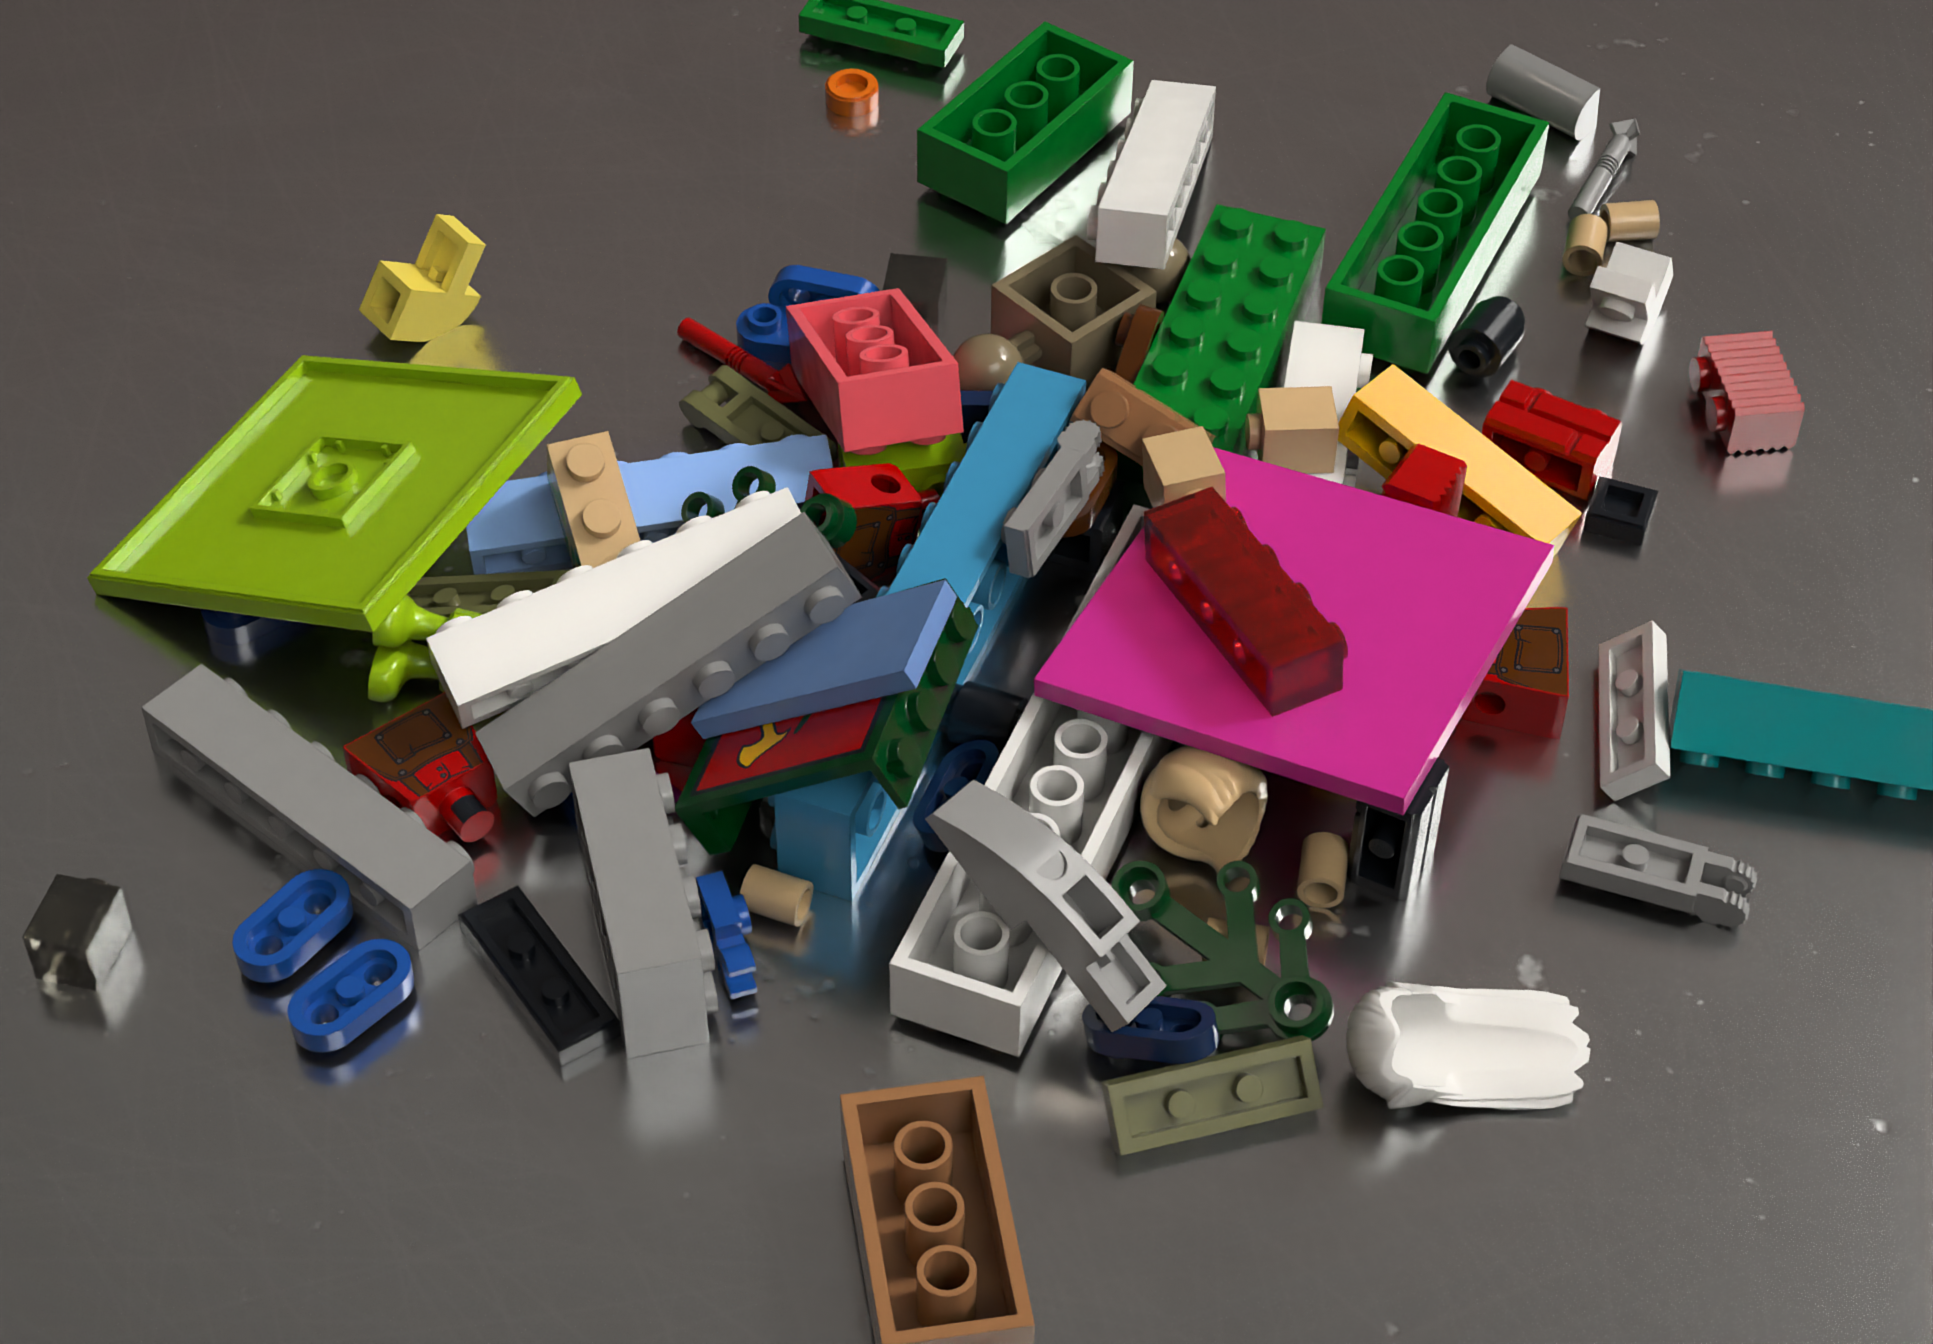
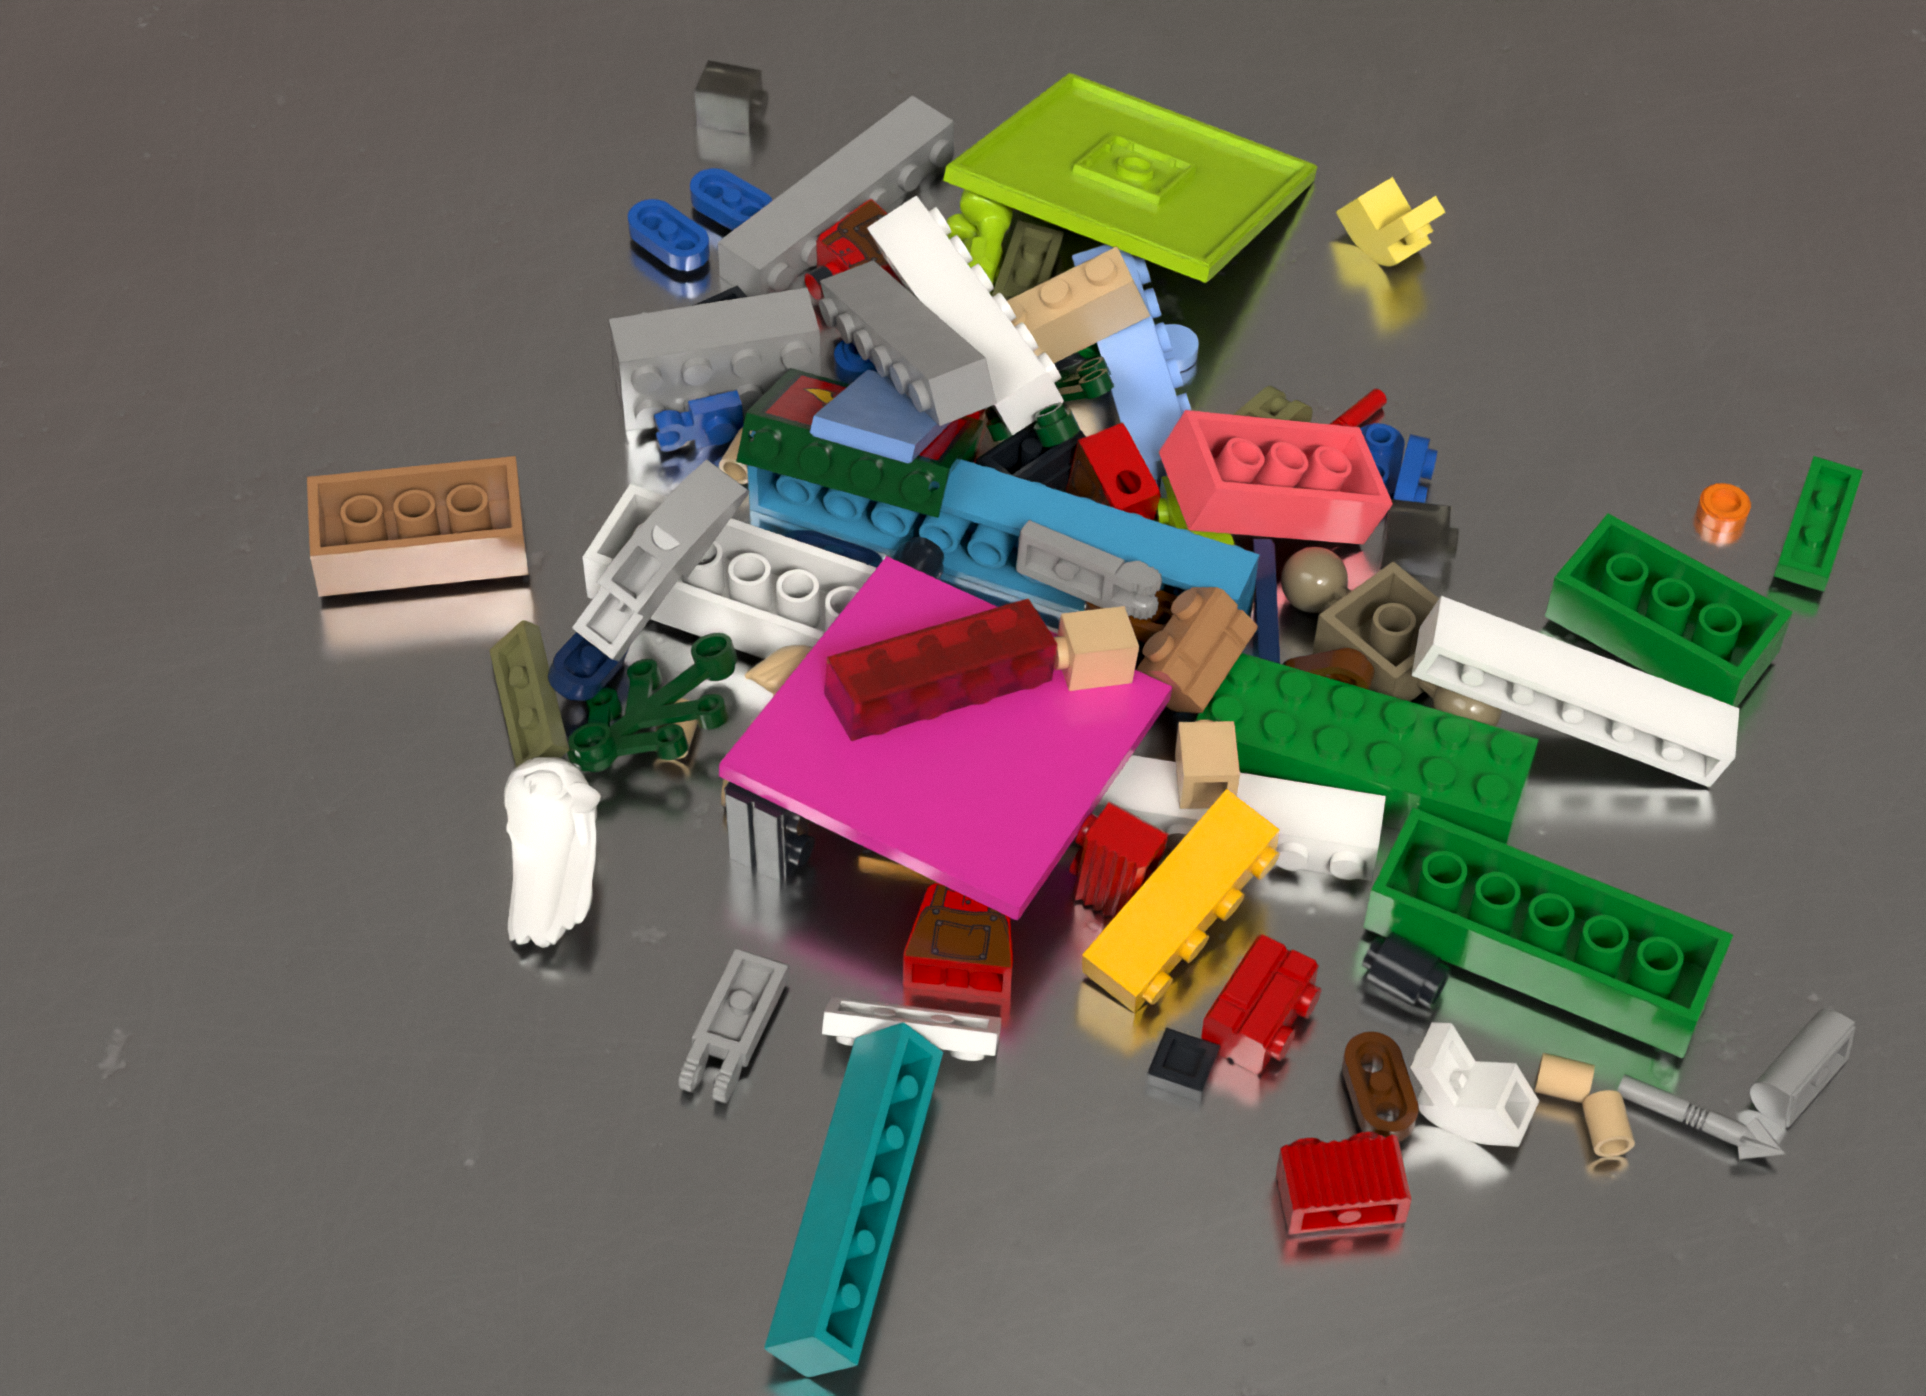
camera: 90 degrees right, 5 degrees up
none -> reddish brown plate [1342,1031,1419,1142]

